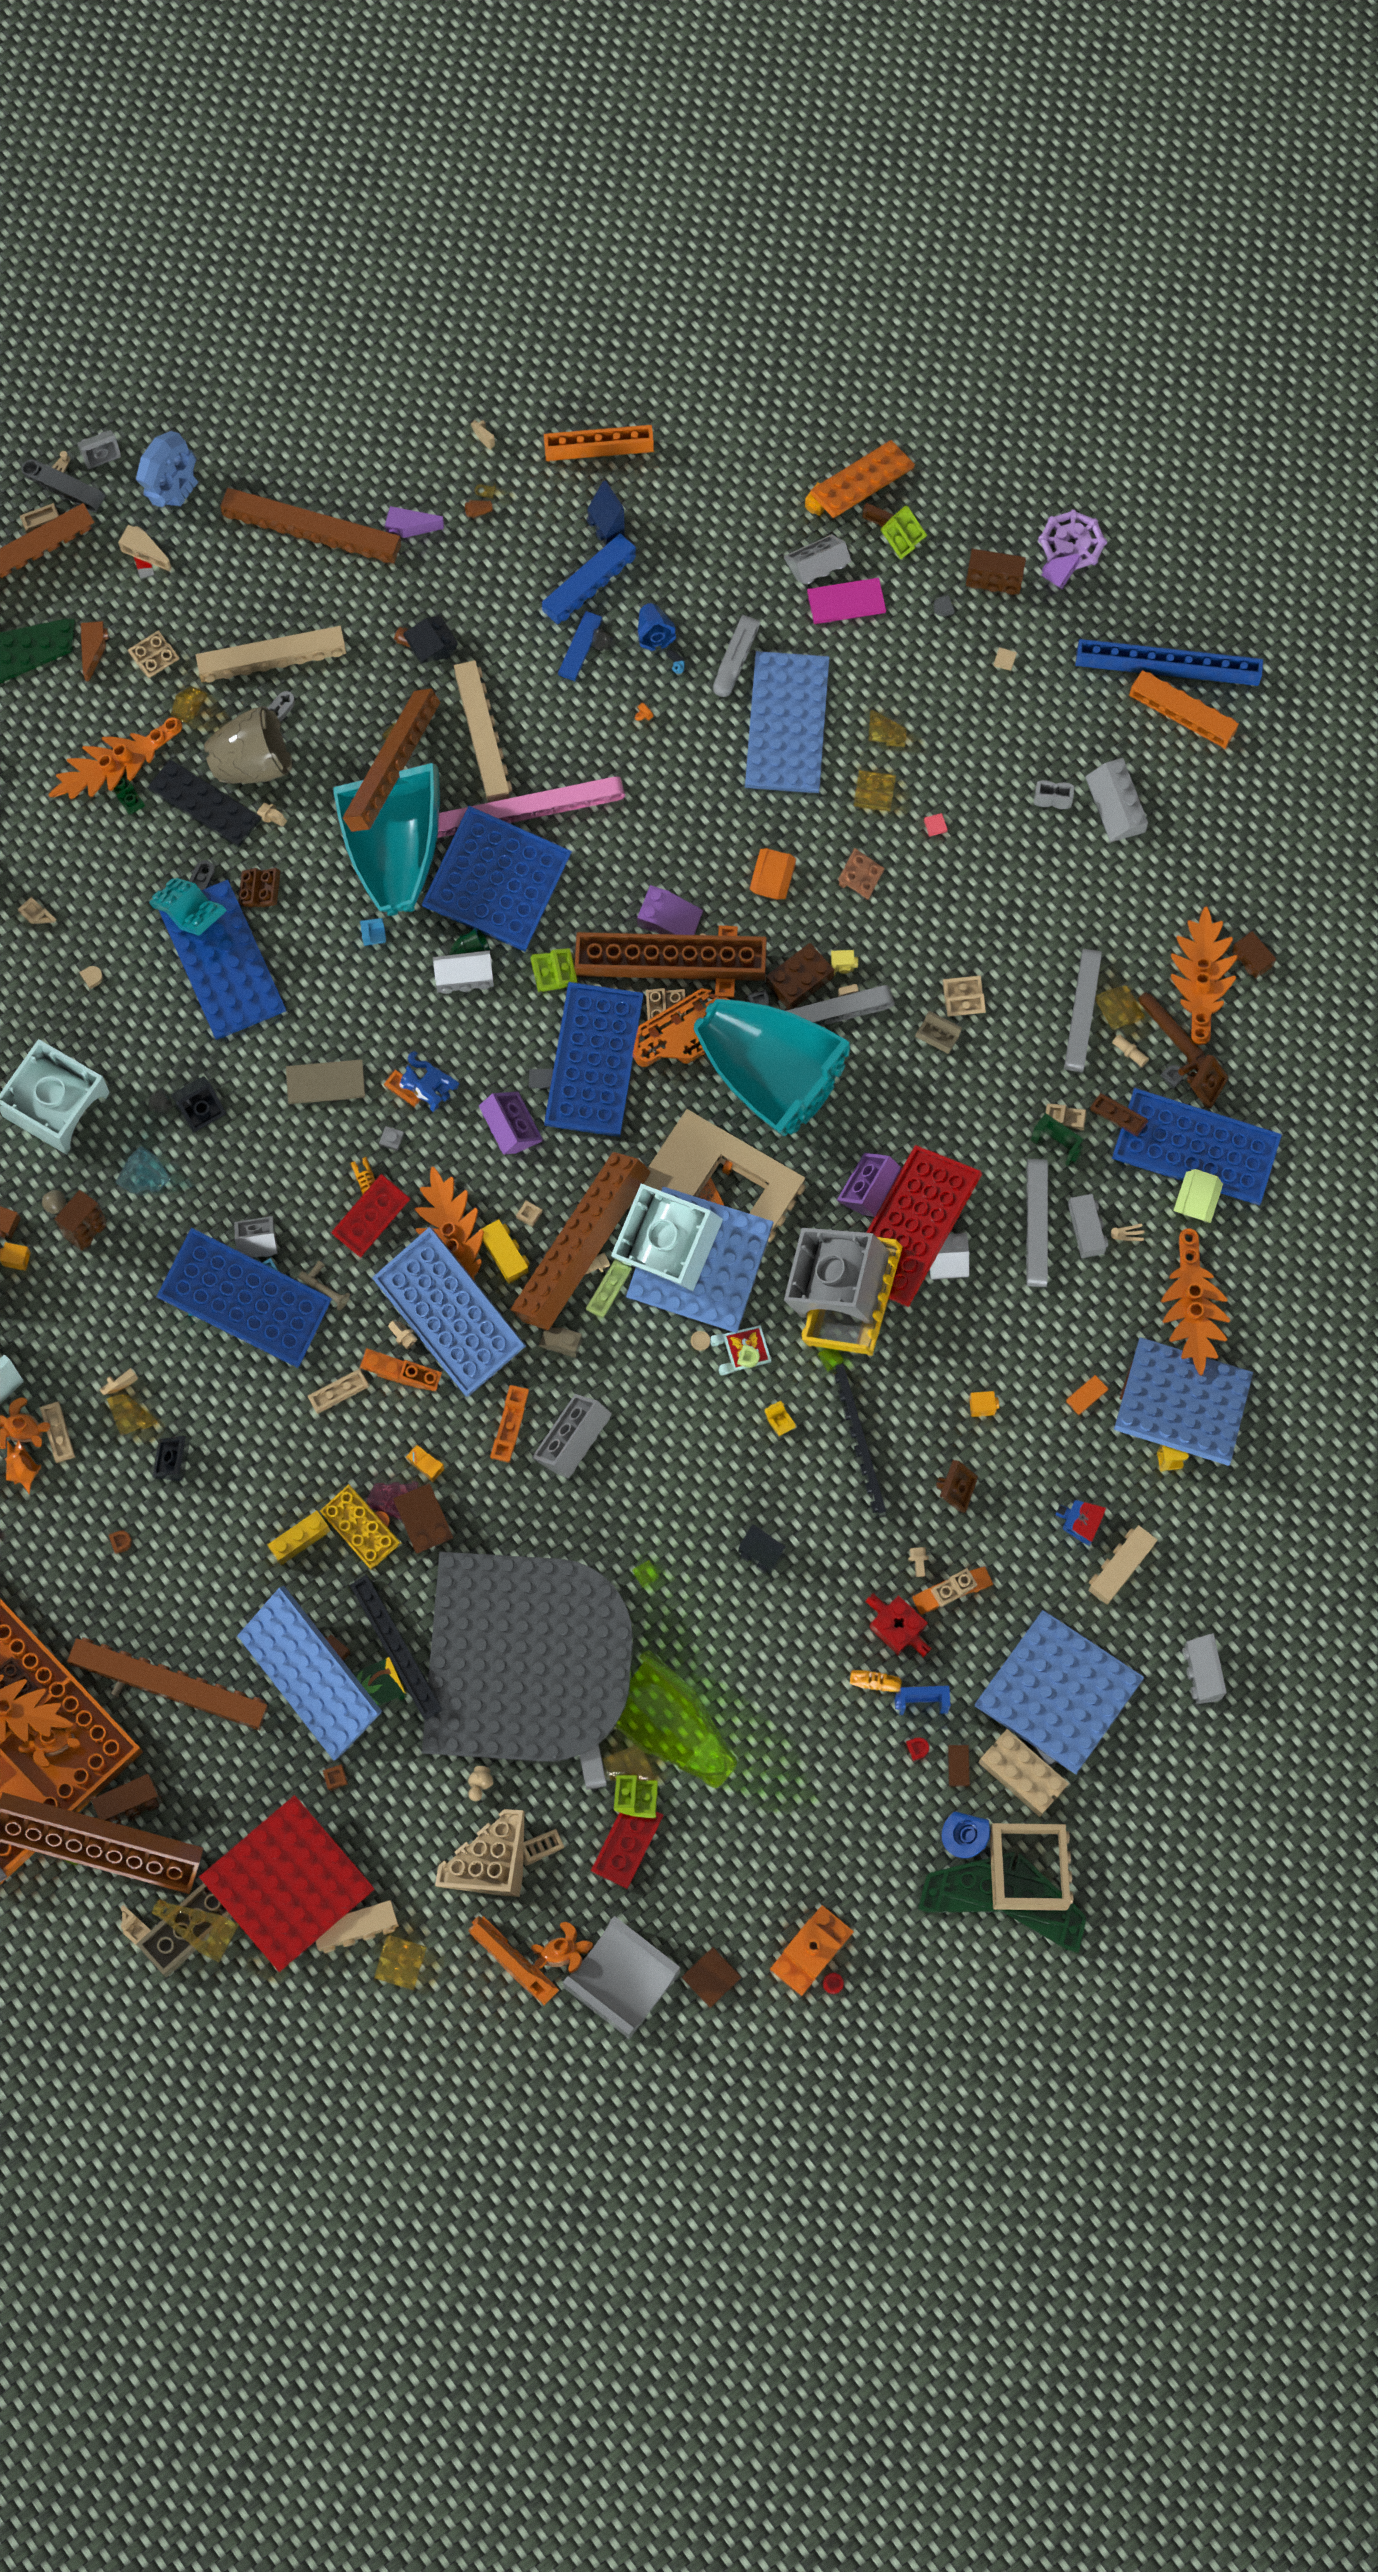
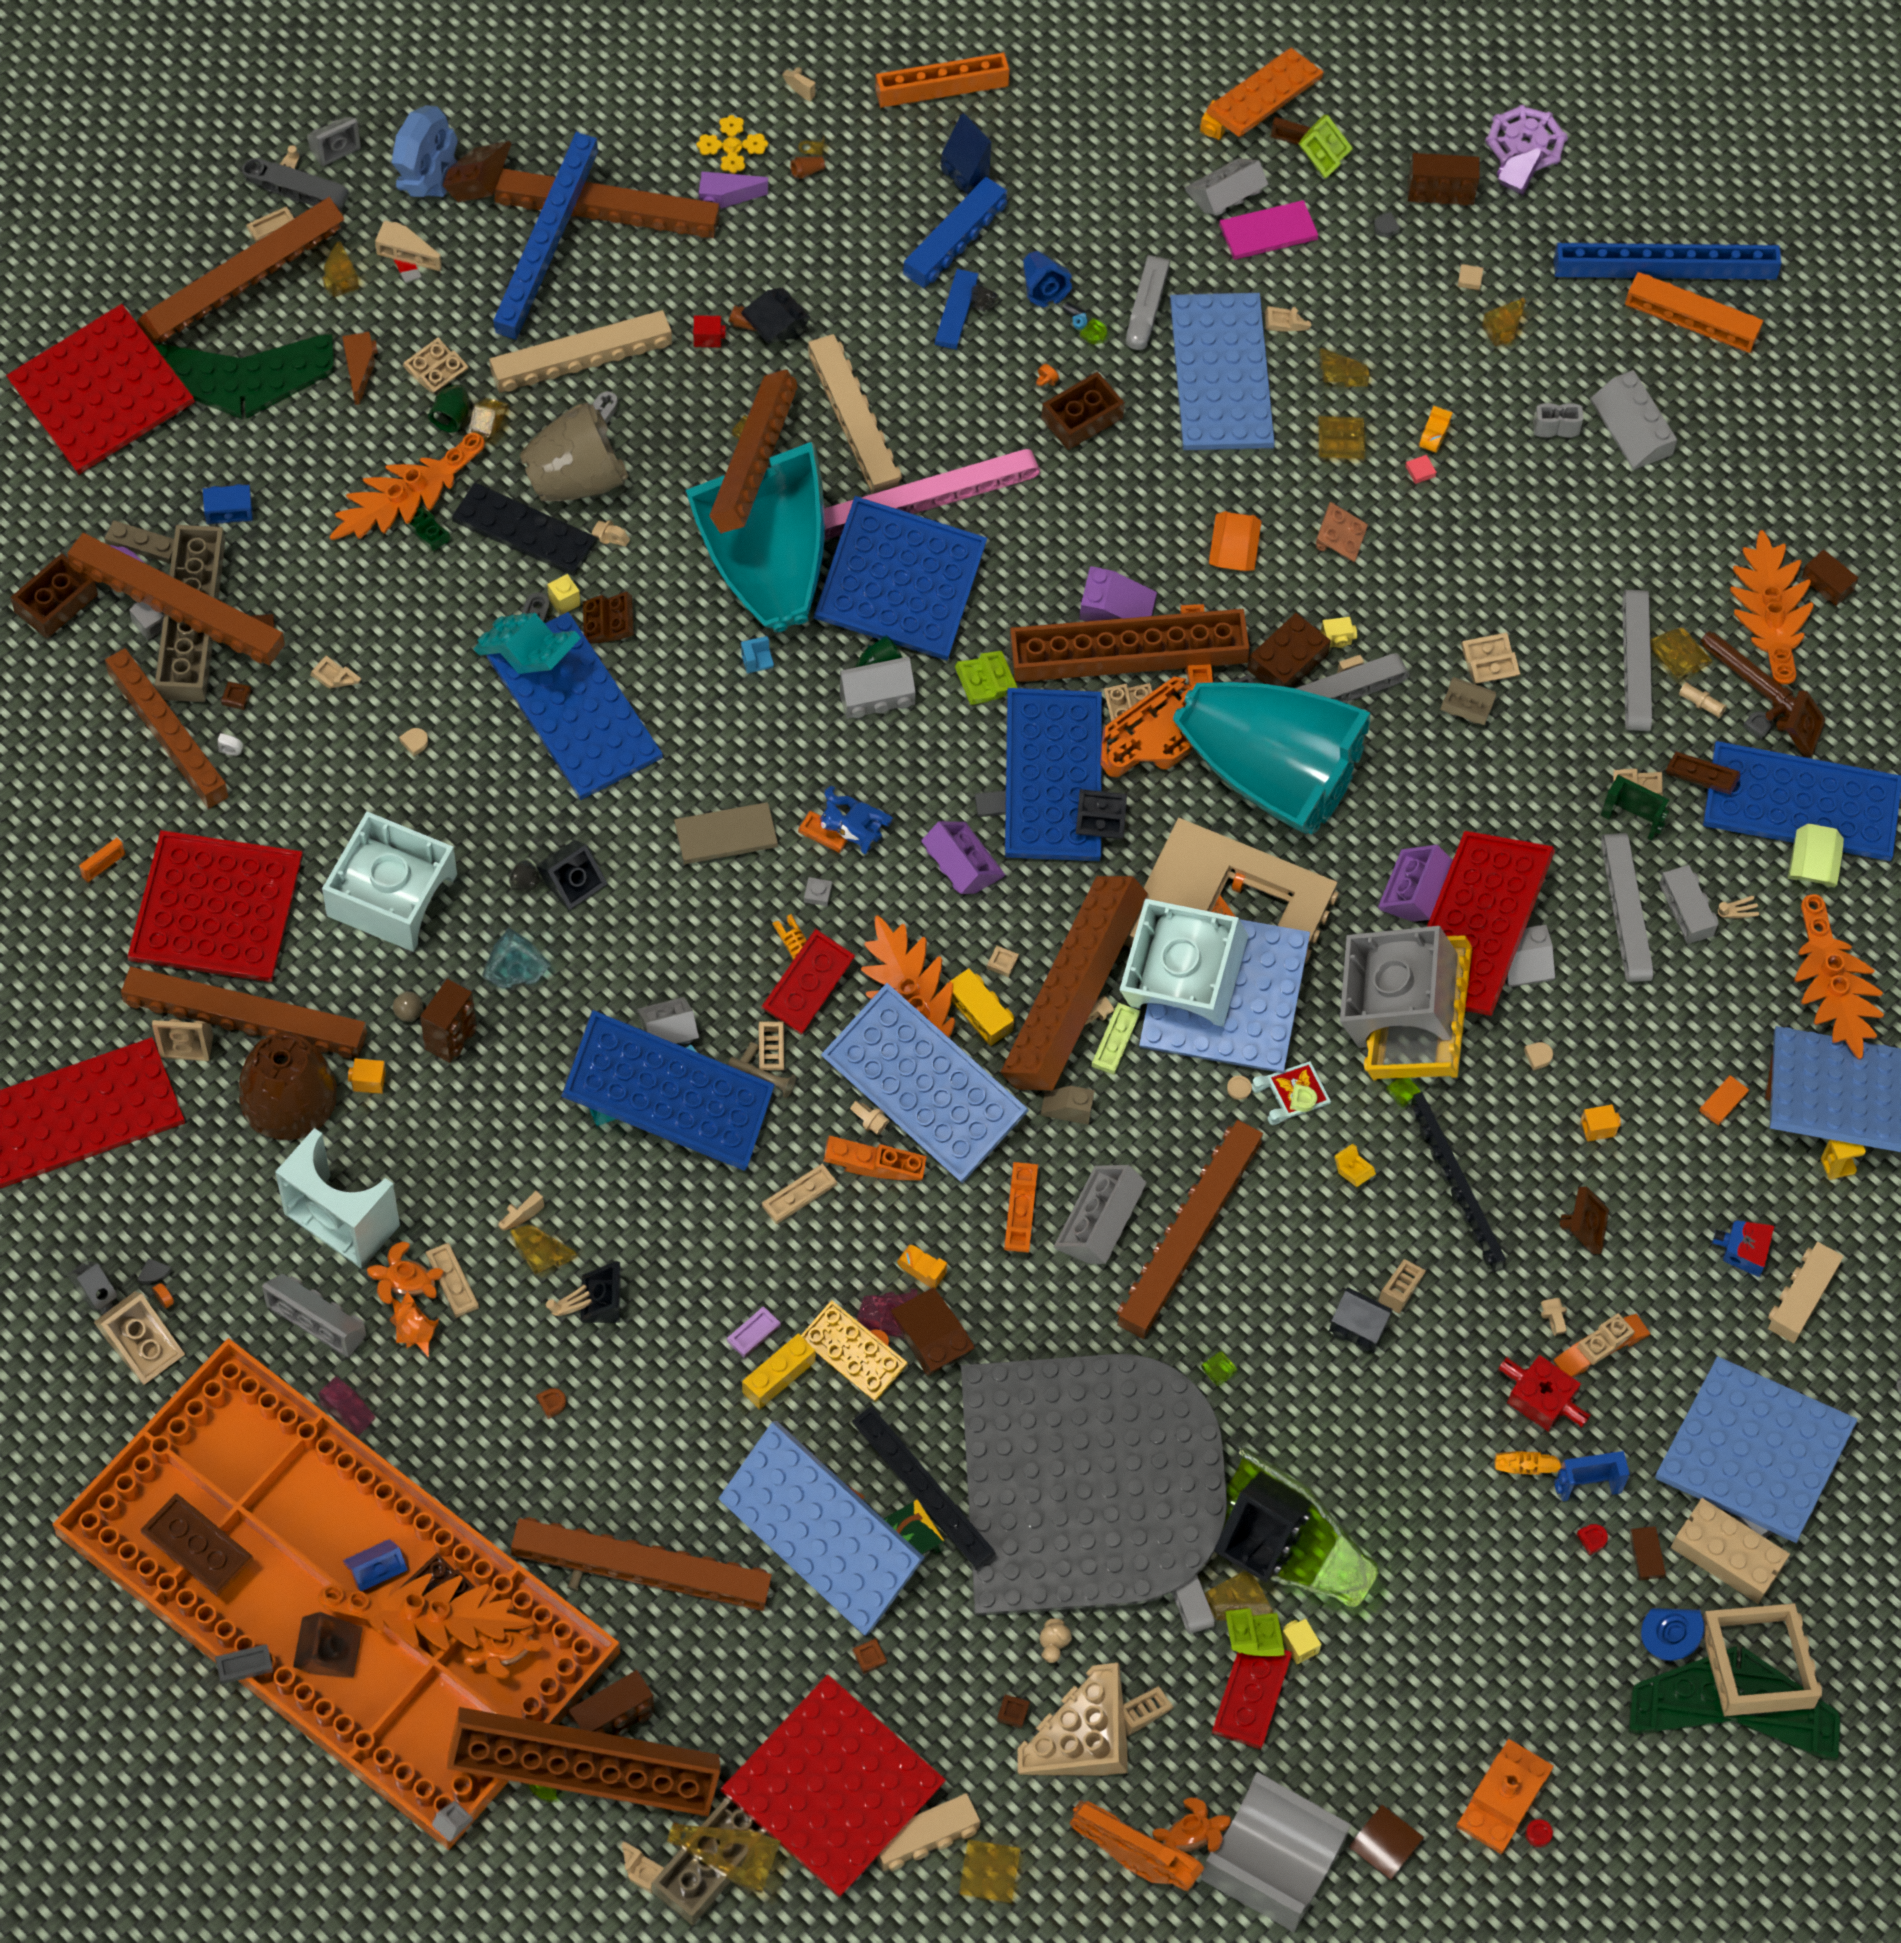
camera: 10 degrees left, 10 degrees down
none -> clear yellow slope [322,241,359,297]
none -> dark green helmet [428,385,470,433]
none -> reddish brown slope [443,141,512,202]
none -> blue brick [493,132,598,340]
none -> tan piece [546,1285,592,1316]
none -> light yellow brick [547,574,580,616]
none -> red brick [693,315,726,348]
none -> yellow plant [696,115,768,174]
none -> lavender tile [727,1306,781,1358]
none -> tan slope [758,1022,784,1071]
none -> reddish brown plate [997,1694,1030,1729]
none -> reddish brown brick [1041,371,1125,450]
none -> black slope [1076,789,1127,839]
none -> clear neon green tile [1080,318,1107,344]
none -> dark orange brick [1116,1120,1263,1339]
none -> black container [1214,1470,1314,1583]
none -> tan slope [1265,306,1311,331]
none -> light yellow brick [1282,1618,1321,1665]
none -> tan slope [1378,1259,1426,1313]
none -> light orange leg [1419,406,1453,453]
none -> clear yellow slope [1482,298,1526,347]
none -> tan tile [1524,1042,1553,1071]

